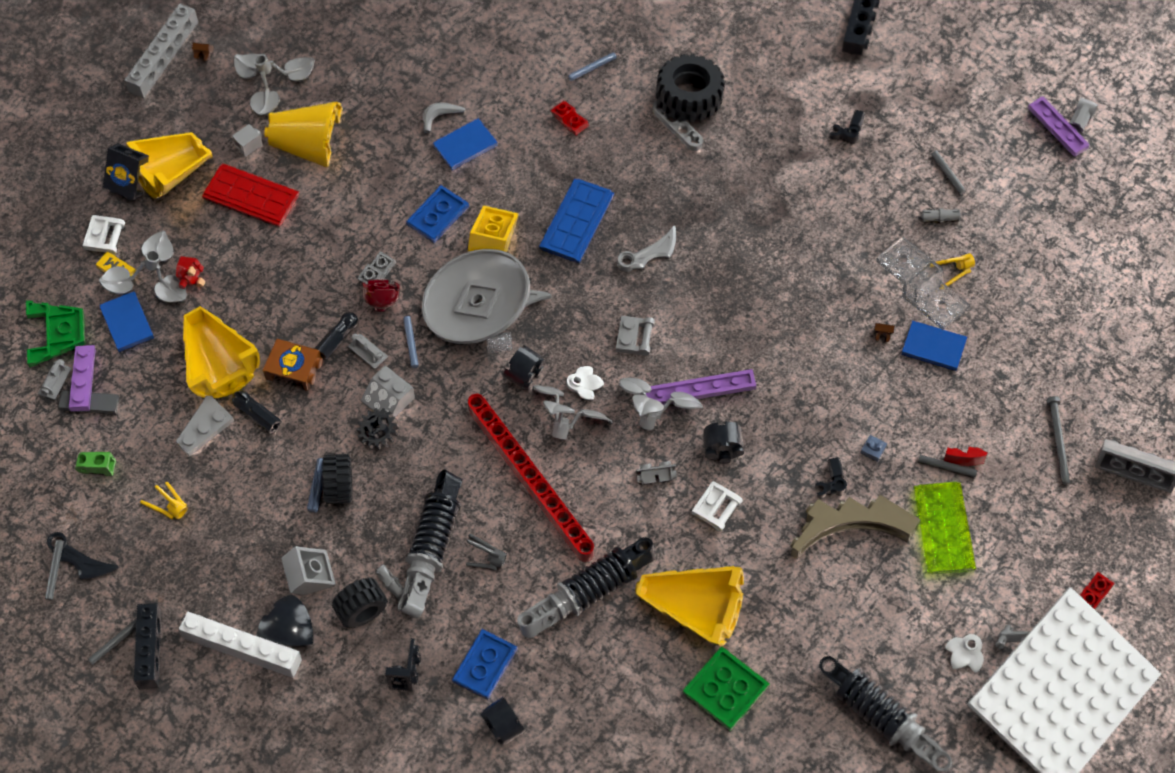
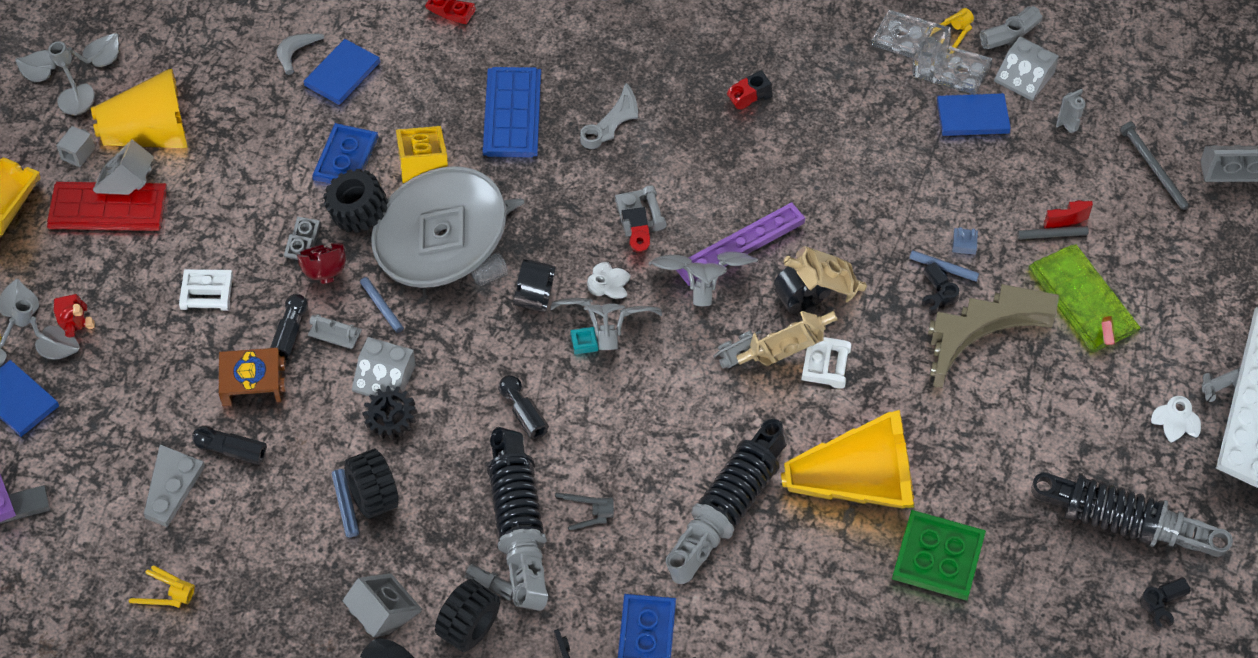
camera: 25 degrees left, 5 degrees down
bright green leg [75,452,116,476] -> none
yellow cone [183,306,260,398] -> none
red beam [468,393,594,562] -> none
reddish brown tile [874,323,895,342] -> none
none -> light grey slope [93,139,154,195]
none -> white plate [179,269,233,311]
none -> black tyre [323,169,388,233]
none -> black piece [498,375,549,440]
none -> teal tile [570,327,598,355]
none -> leg [621,207,650,253]
none -> leg [727,70,773,109]
none -> tan plate [736,310,838,366]
none -> tan plate [784,246,867,302]
none -> sand blue bar [909,250,980,282]
none -> light grey piece [979,6,1043,49]
none -> light grey slope [994,36,1059,101]
none -> light grey hinge [1056,89,1085,133]
none -> tile [1101,316,1115,345]

